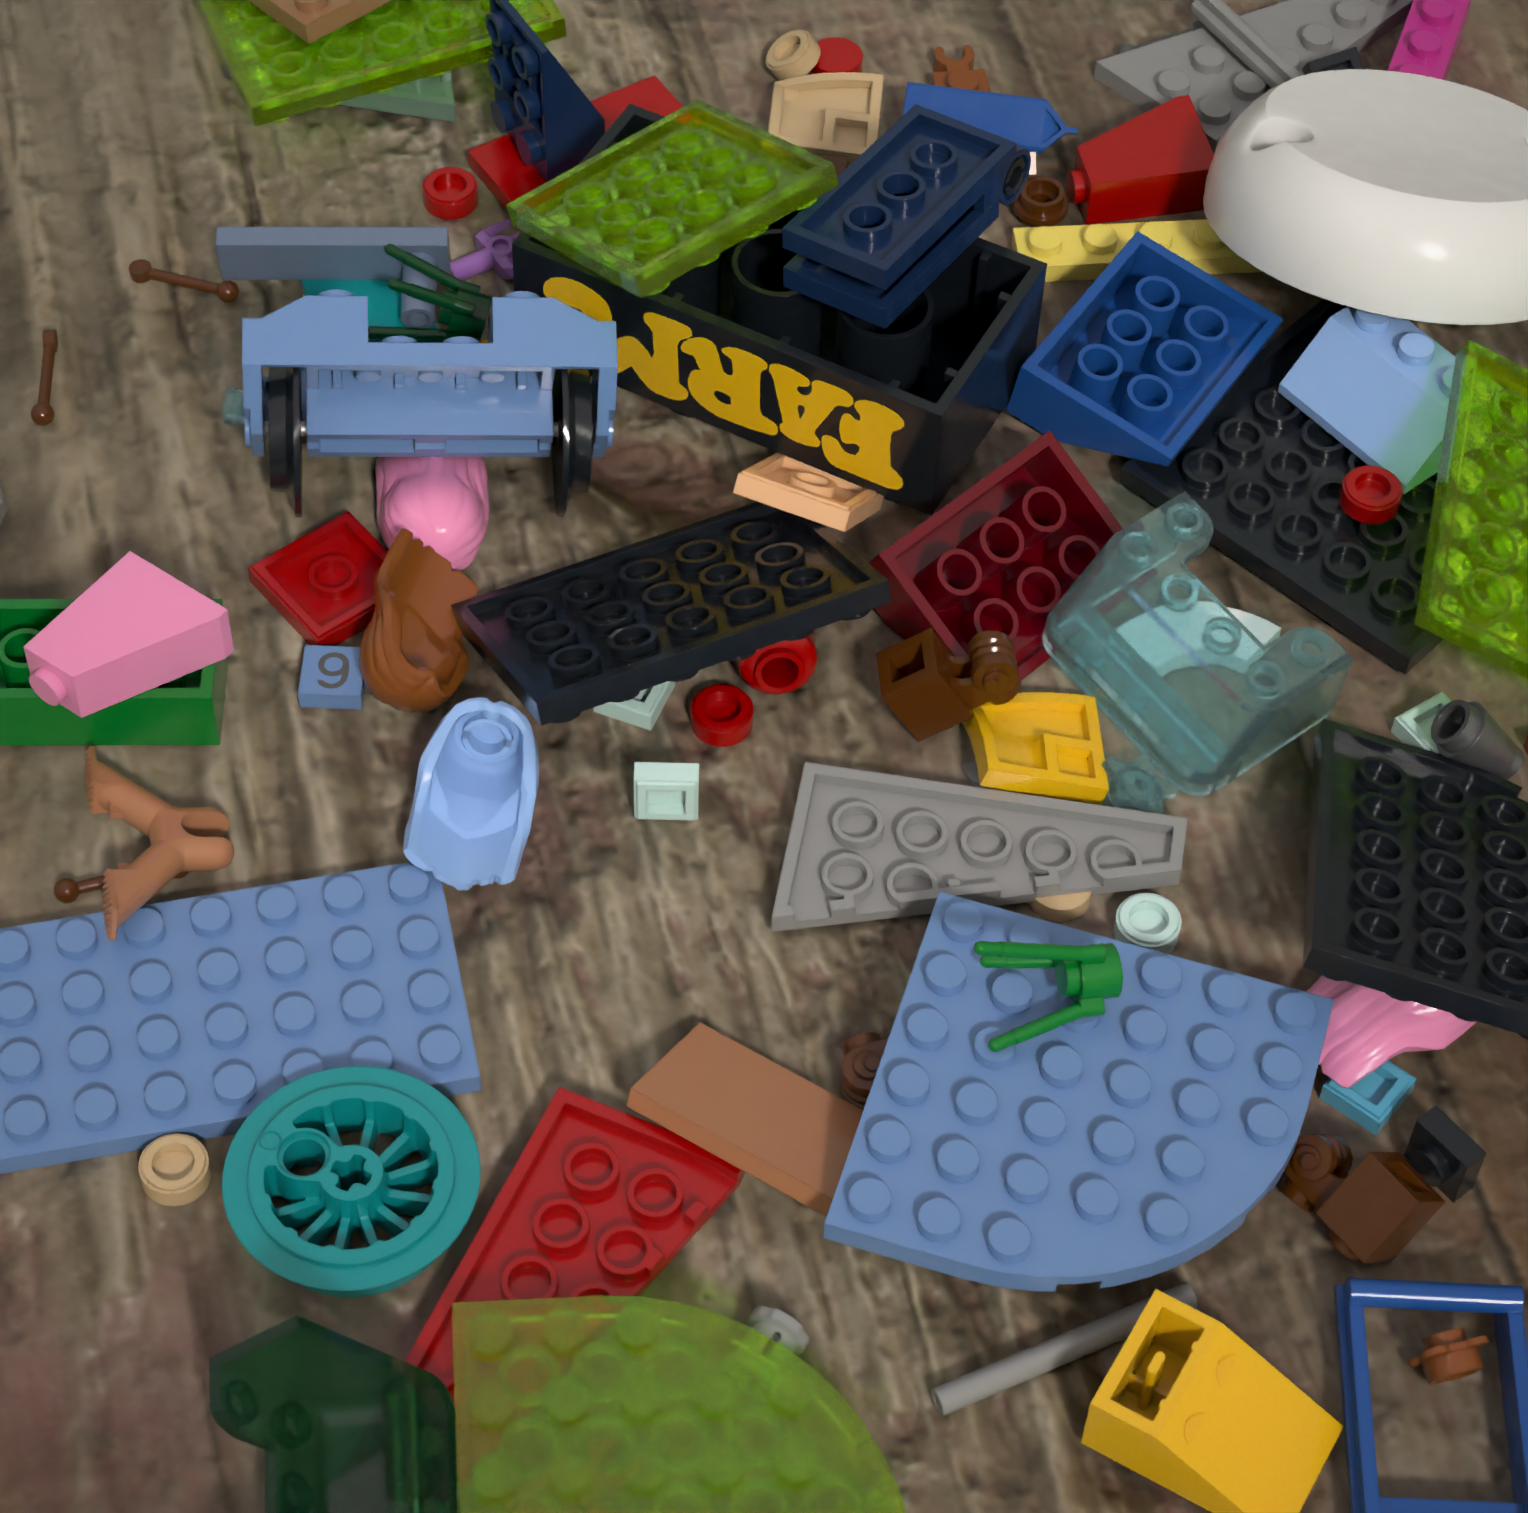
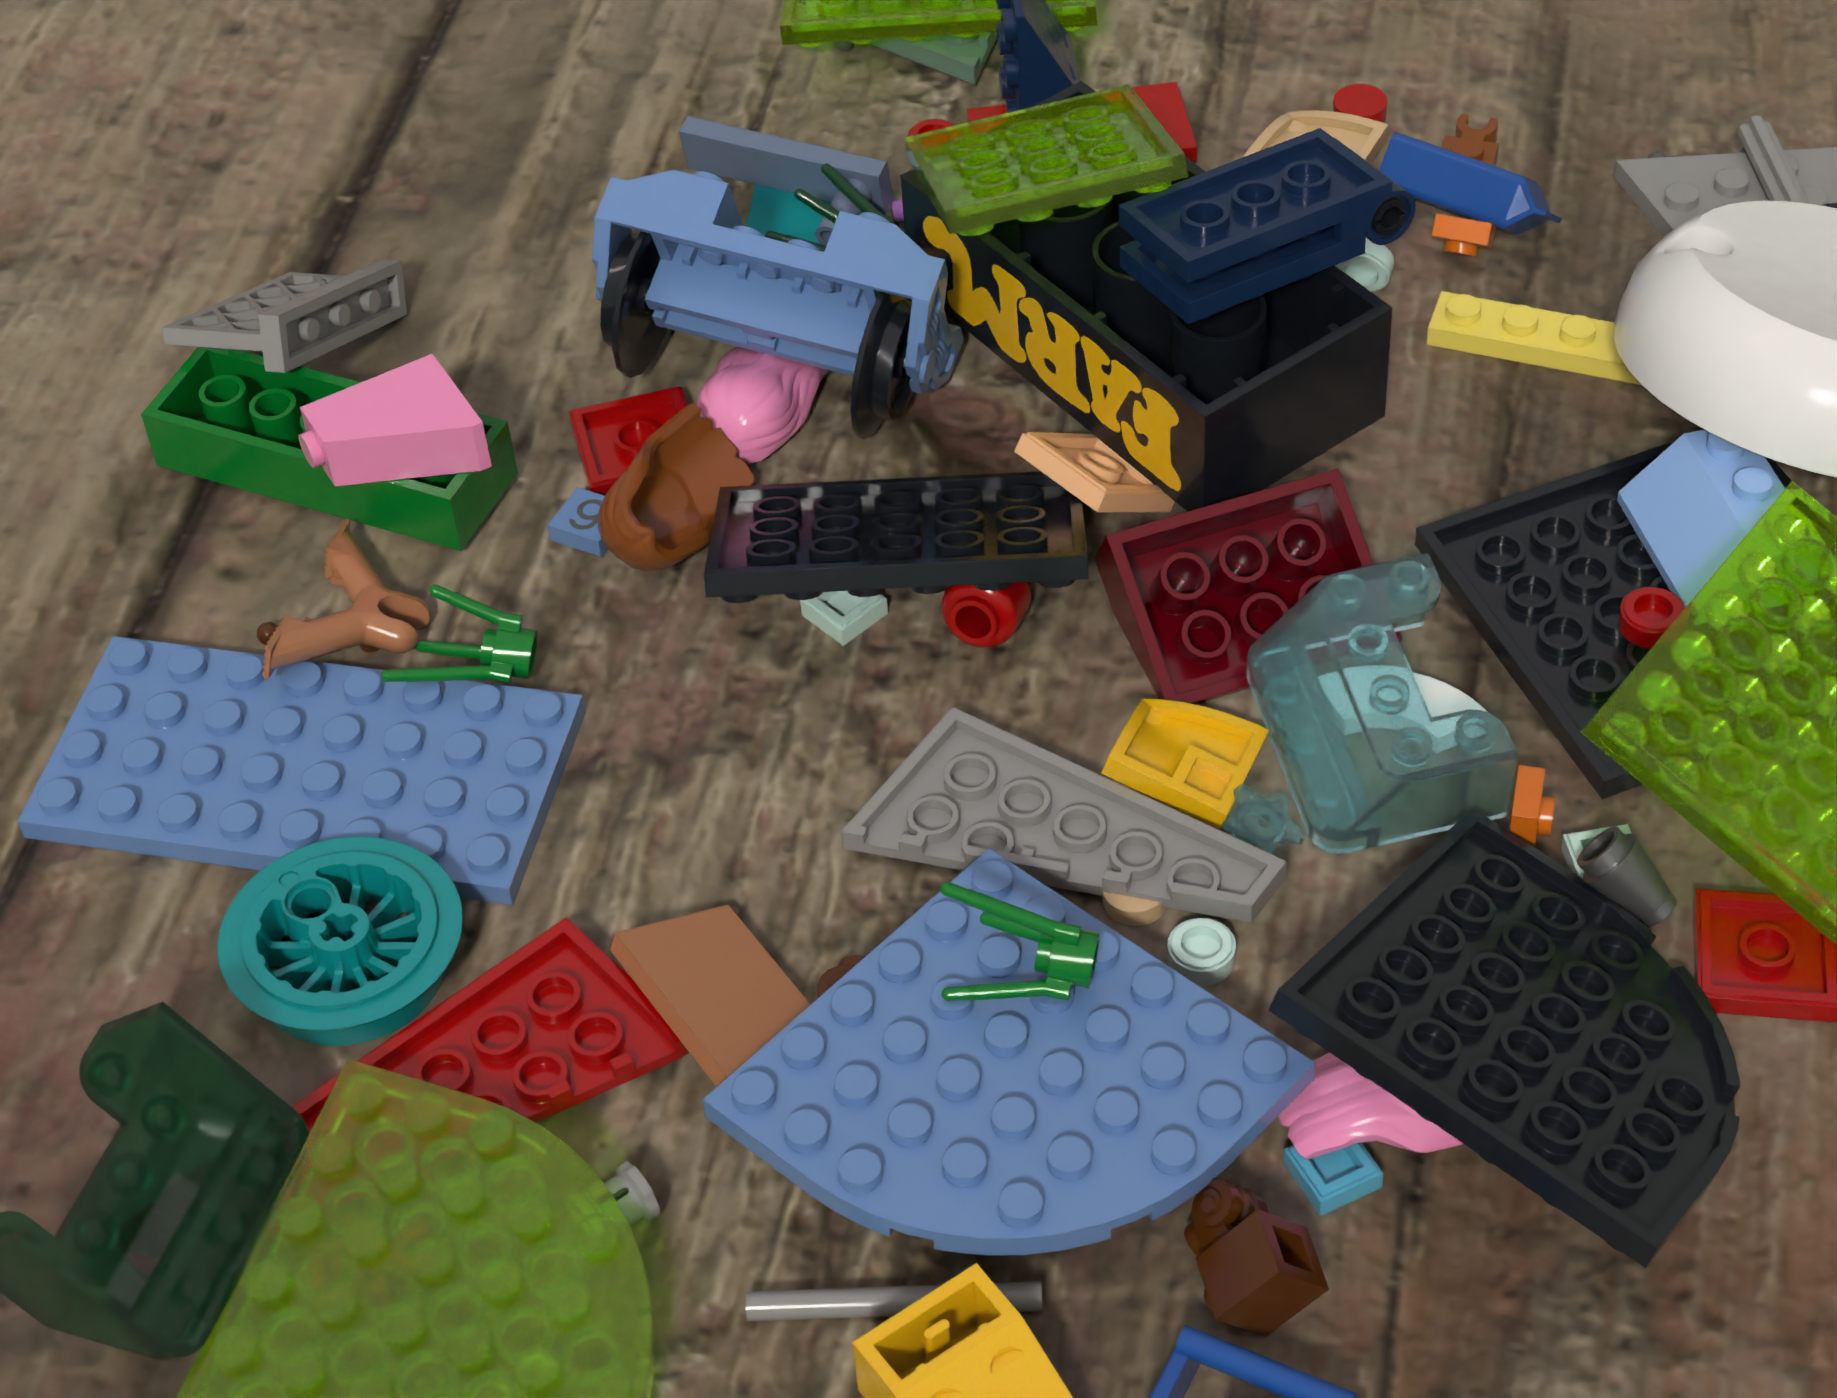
camera: 30 degrees right, 5 degrees down
reddish brown hinge [31,329,58,426] -> none
reddish brown hinge [129,259,239,303] -> none
tan tile [138,1133,211,1206] -> none
light blue hair [403,697,539,891] -> none
light aqua tile [634,762,699,820] -> none
red tile [690,684,753,747] -> none
tan tile [766,30,821,81] -> none
reddish brown brick [876,628,1021,742] -> none
blue slope [1006,231,1283,466] -> none
reddish brown plate [1013,176,1069,227] -> none
red slope [1066,95,1214,225] -> none
black plate [1404,1106,1486,1203] -> none
none -> green plant [381,584,538,683]
none -> orange plate [1510,765,1555,847]

